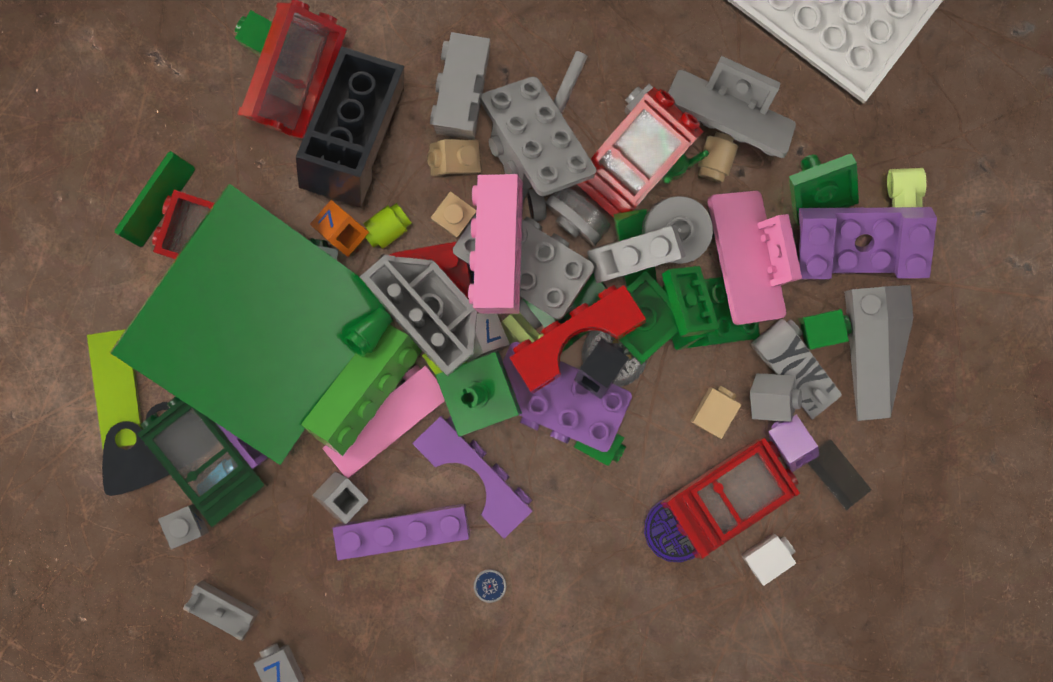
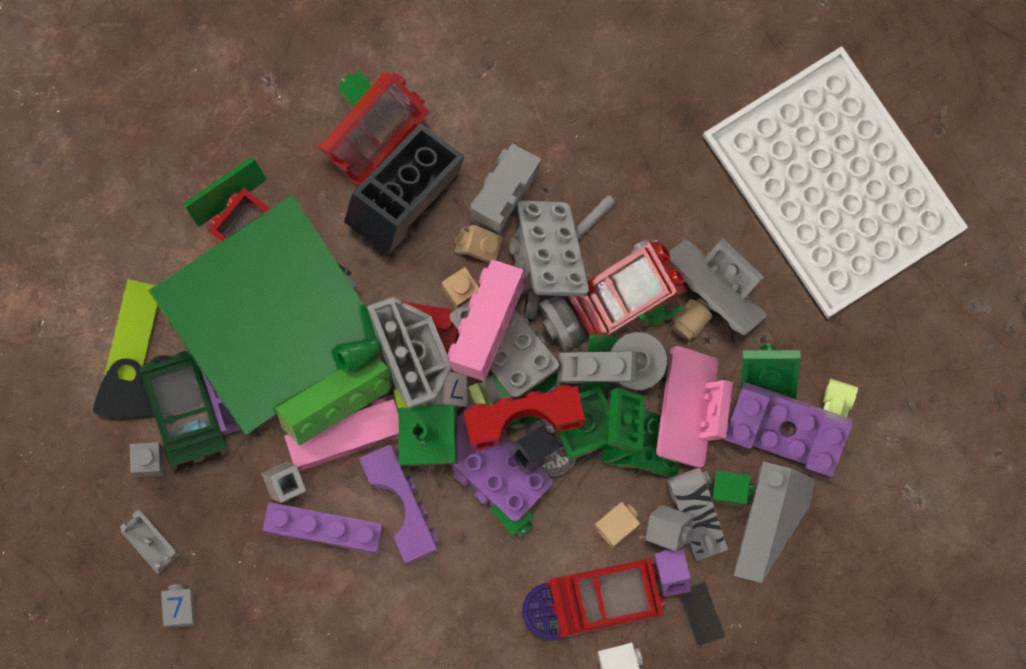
camera: 15 degrees right, 10 degrees down
orange brick [310,200,369,257] -> none
lime brick [363,203,412,249] -> none
dark blue tile [474,569,507,603] -> none

